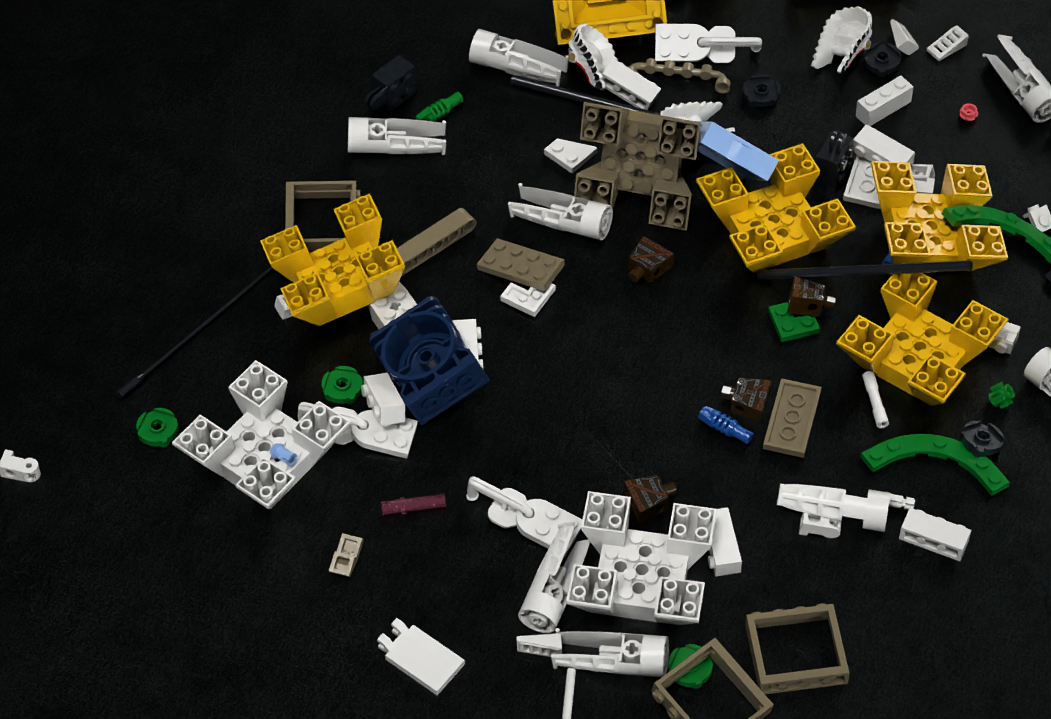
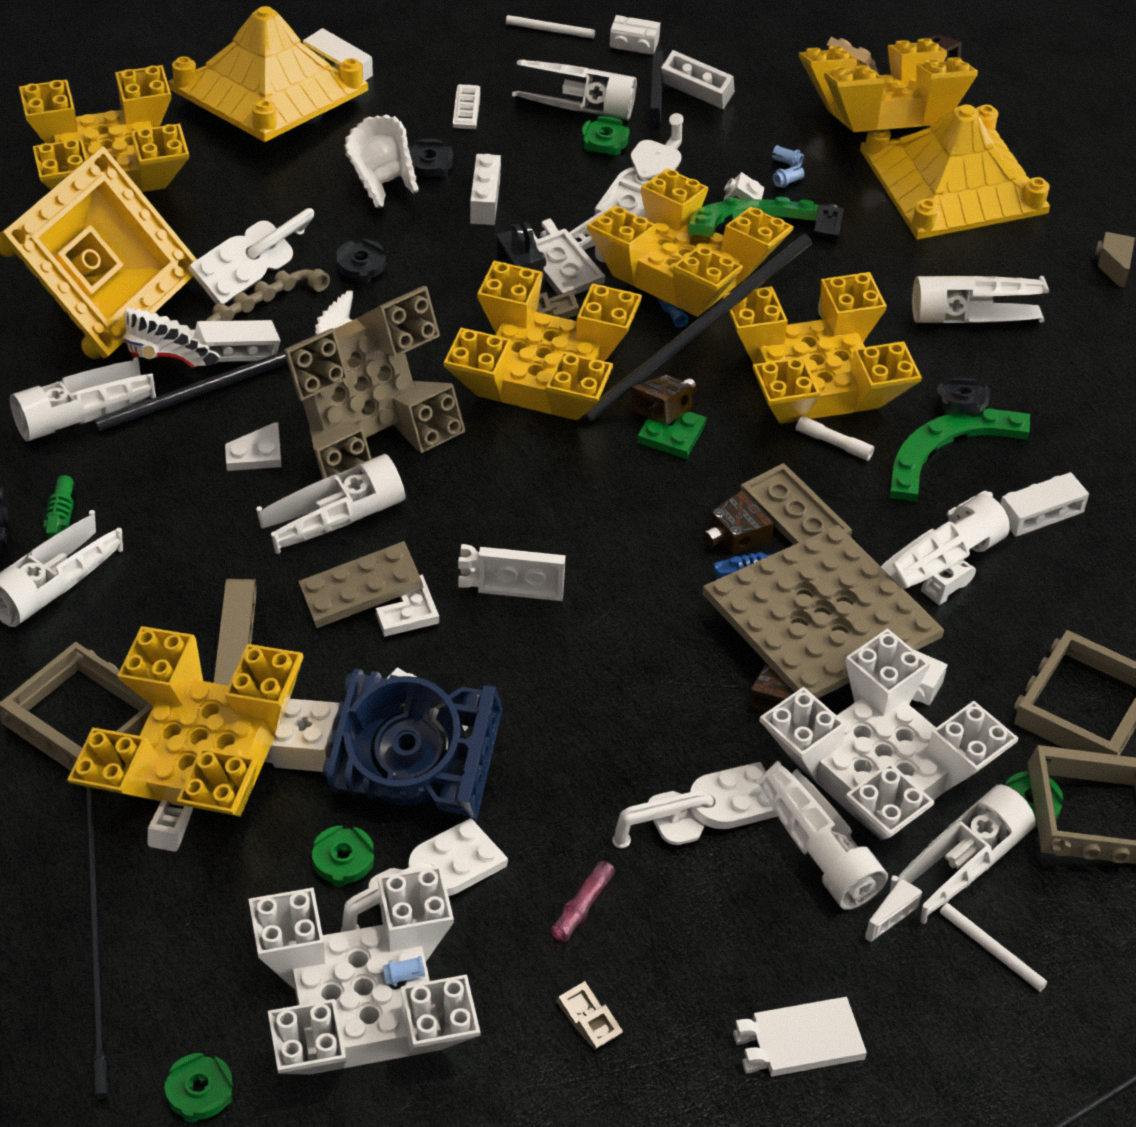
camera: 55 degrees left, 5 degrees down
white brick [361,373,405,426] -> none
torso [628,236,674,283] -> none
light blue tile [696,121,779,181] -> none
white brick [853,124,915,167] -> none
white slope [890,19,919,55] -> none
coral plate [960,103,978,121] -> none
green gear [988,382,1015,409] -> none
none -> white tile [458,544,565,601]
none -> dark tan slope [537,290,580,319]
none -> green plate [582,116,629,156]
none -> white plate [595,113,683,219]
none -> dark tan plate [702,525,944,699]

